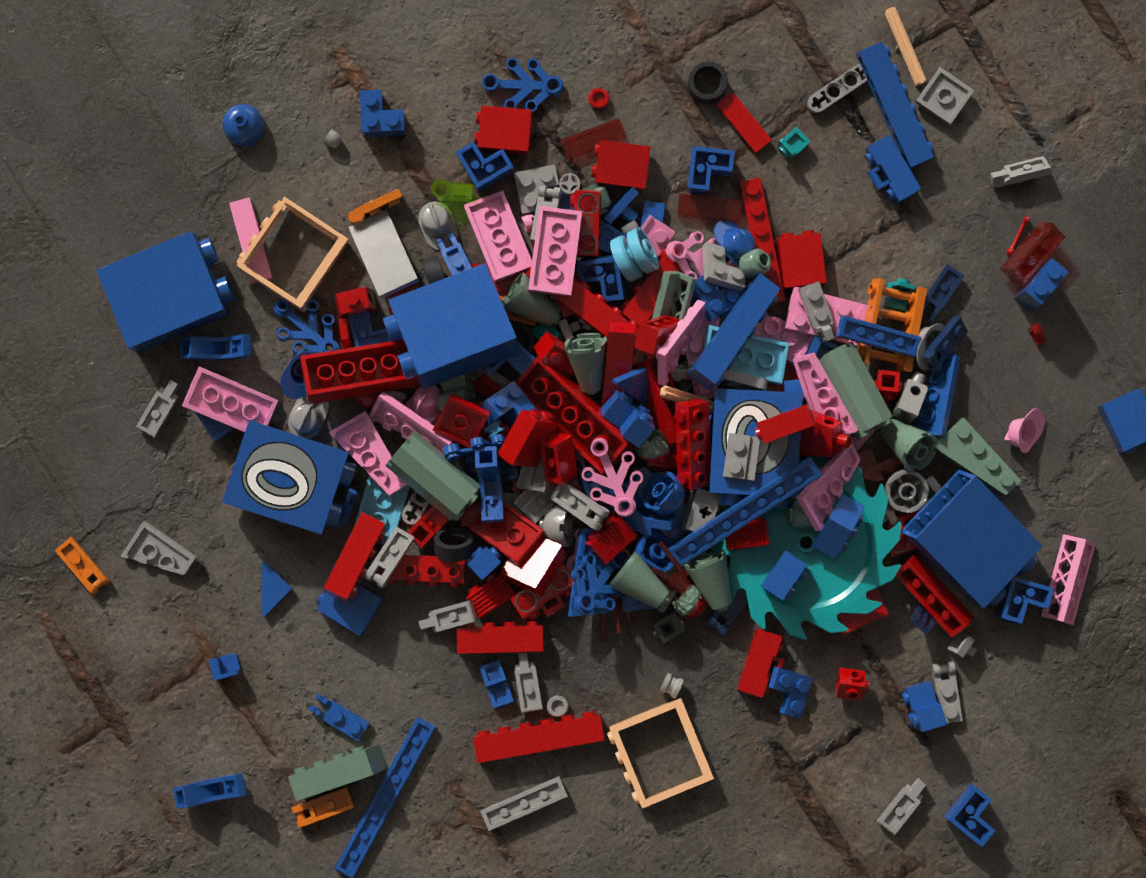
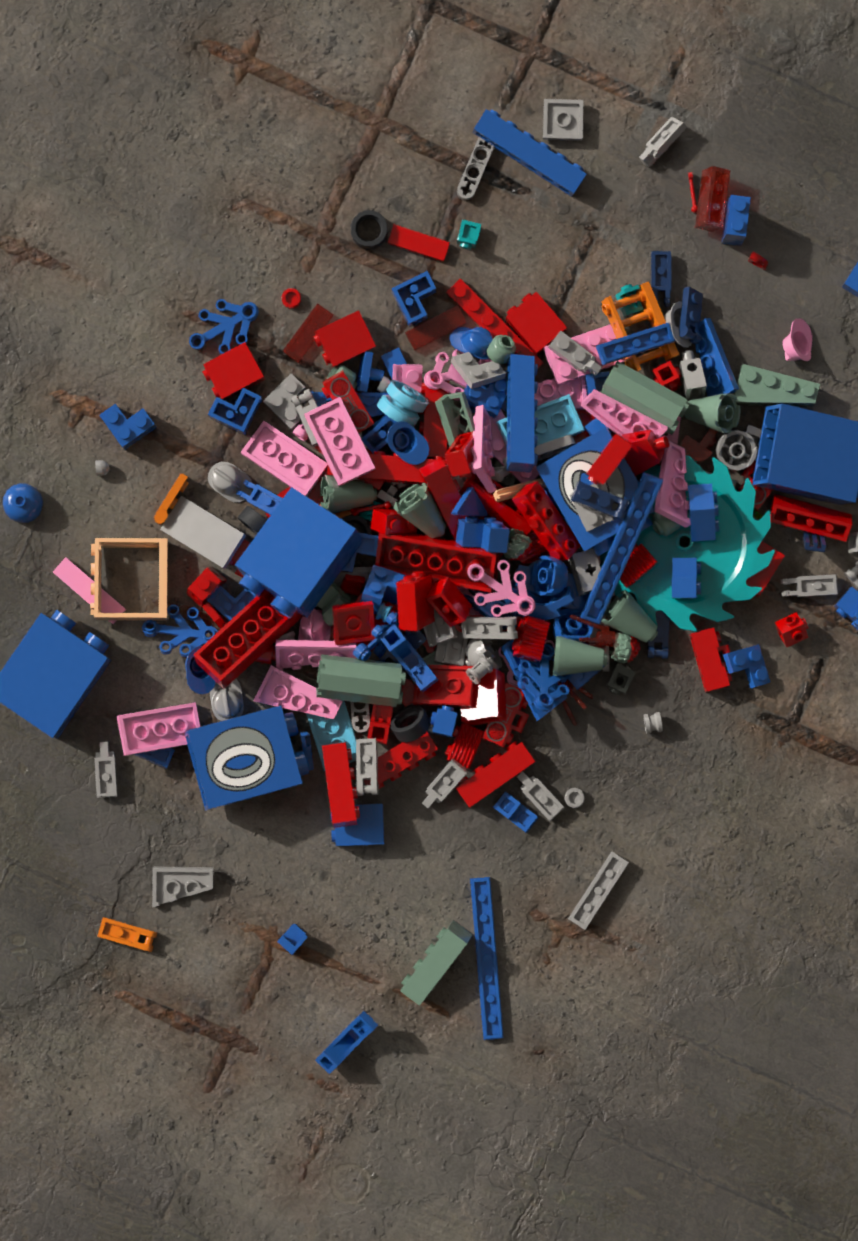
camera: 35 degrees left, 0 degrees up
blue arch [180,334,252,361] -> none
blue tile [262,561,293,617] -> none
orange plate [291,787,355,828] -> none
blue hinge [309,694,370,742] -> none
clear neon green piece [431,179,474,203] -> none
red brick [473,710,604,763] -> none
light grey wheel [559,173,580,197] -> none
light nougat window [607,698,714,808] -> none
blue piece [864,135,921,205] -> none
light nougat axle [885,7,926,86] -> none
none -> red hinge [350,501,391,516]
none -> blue piece [387,421,429,465]
none -> light grey bush [466,657,493,684]
none -> dark blue plate [570,481,631,521]
none -> light grey hinge [781,574,838,597]

